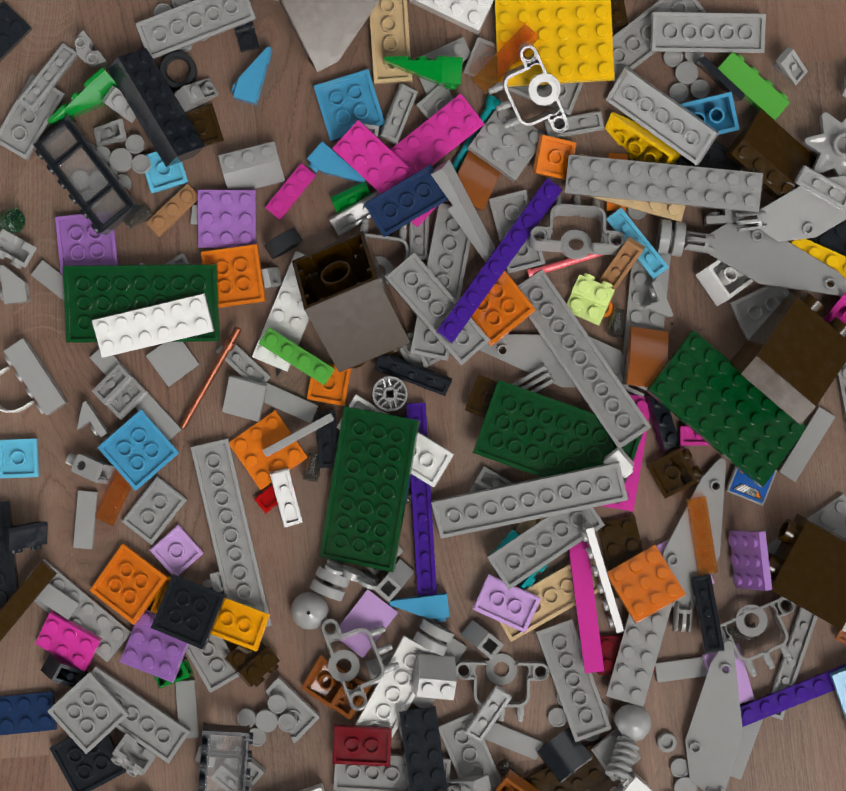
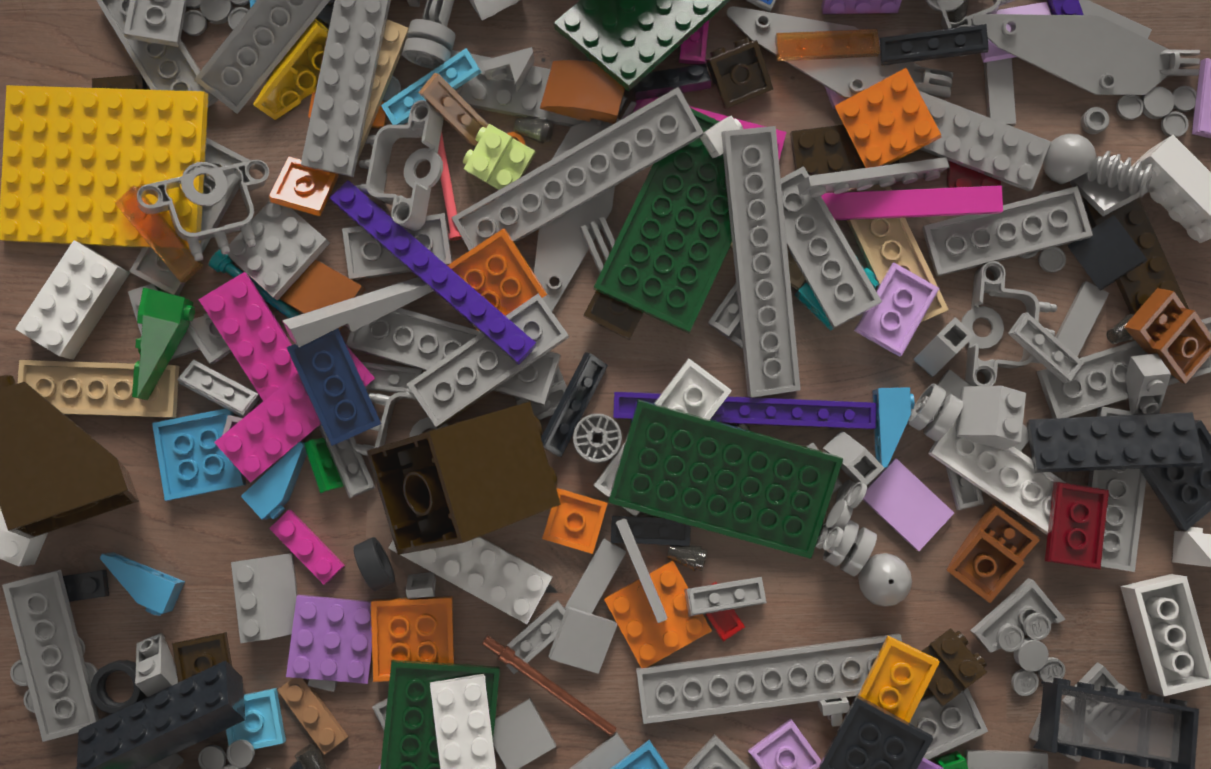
camera: 85 degrees left, 5 degrees down
bright green brick [259,328,335,385] -> none
light grey piece [321,619,400,711] -> none
light grey tile [544,111,604,138] -> none

